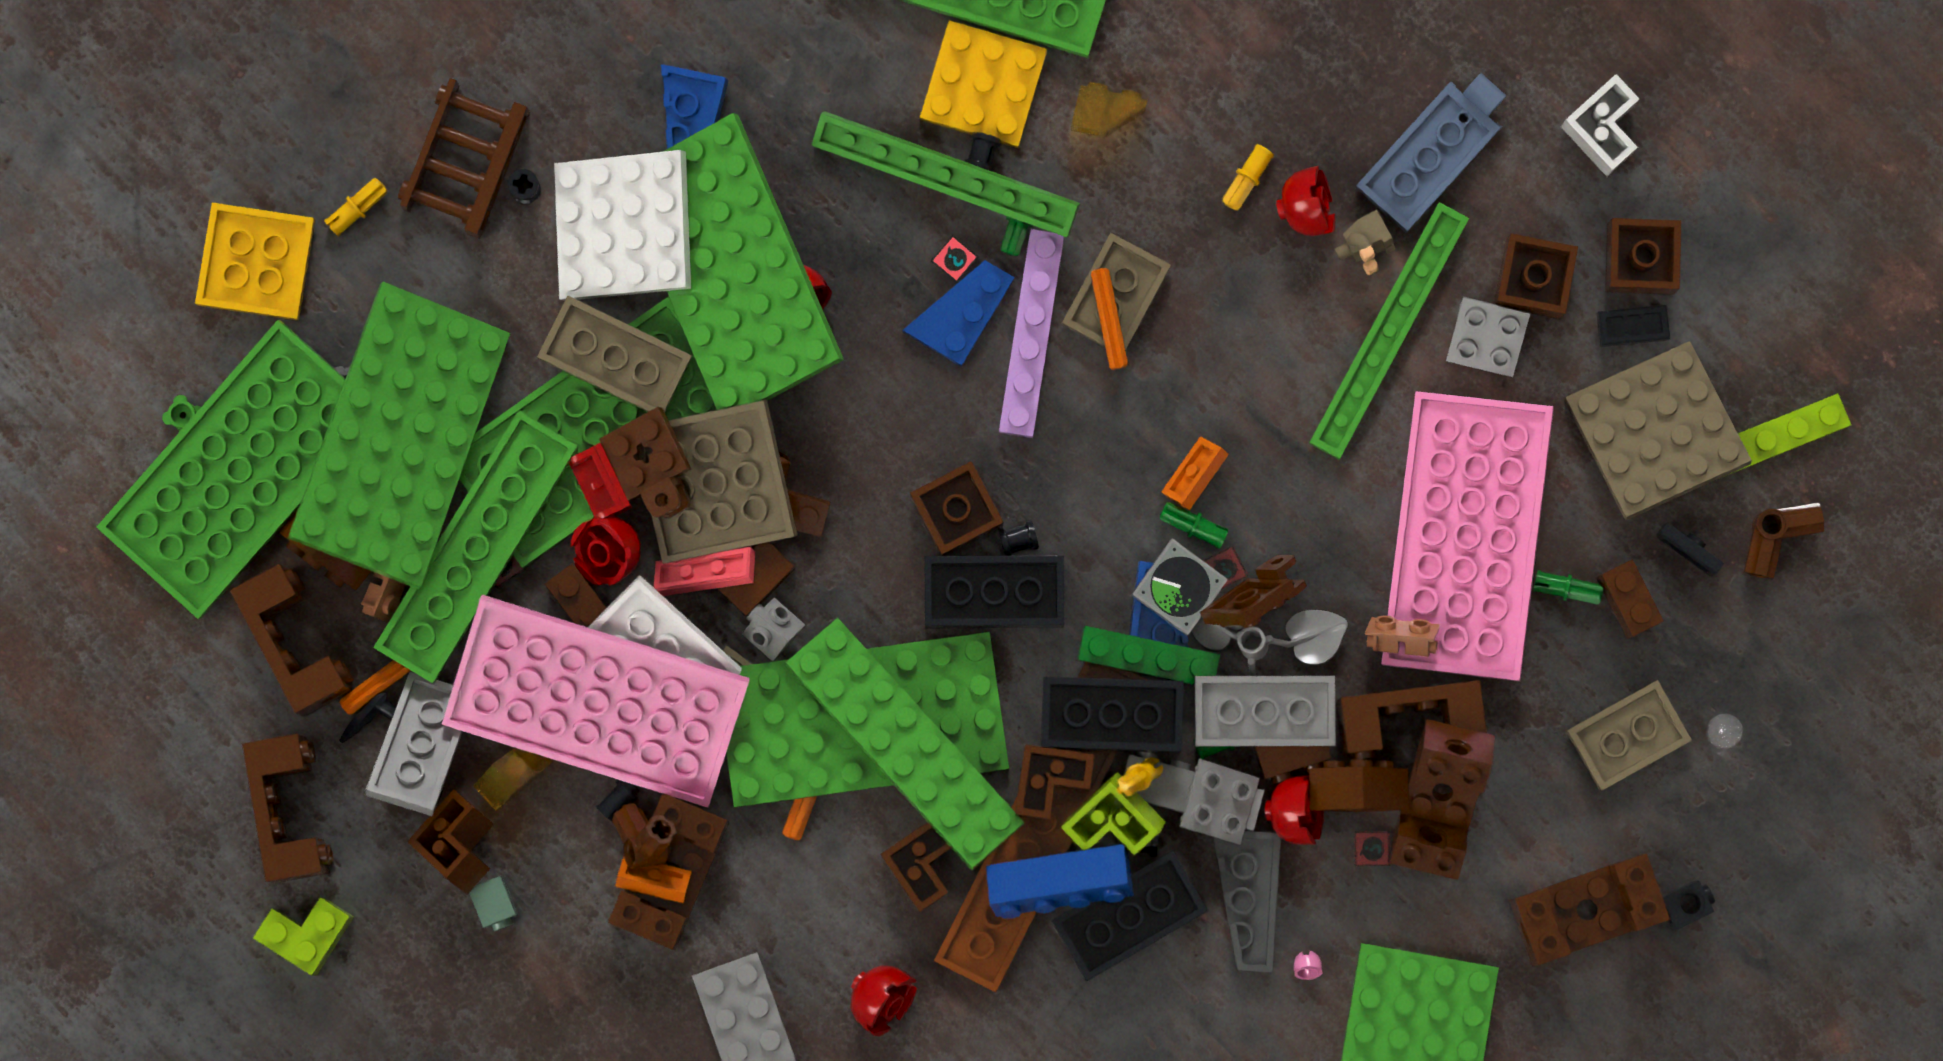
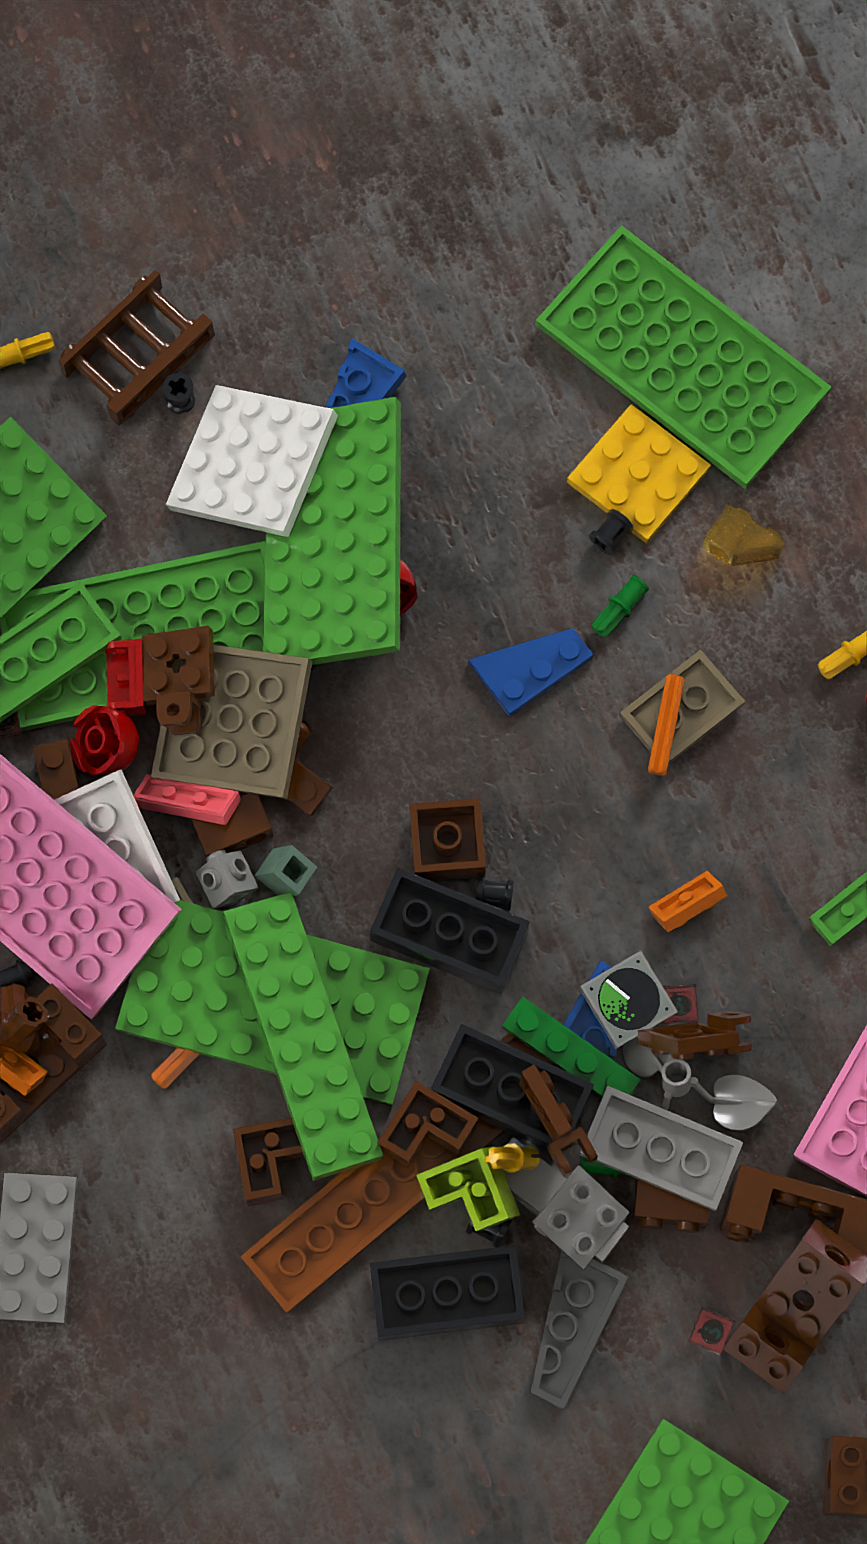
camera: 25 degrees right, 10 degrees down
dark tan plate [537,296,692,412] -> none
bright green plate [812,111,1080,237] -> none
red cylinder [850,965,917,1036] -> none
tile [930,235,979,284] -> none
blue brick [986,844,1134,919] -> none
lavender plate [999,229,1064,438] -> none
green axle [1160,502,1229,549] -> none
red cylinder [1265,775,1324,845] -> none
bright pink hinge [1294,951,1322,980] -> none
reddish brown brick [1309,760,1409,812] -> none
nougat hinge [1365,616,1440,657] -> none
none -> sand green brick [254,845,317,896]
none -> reddish brown plate [520,1064,598,1178]

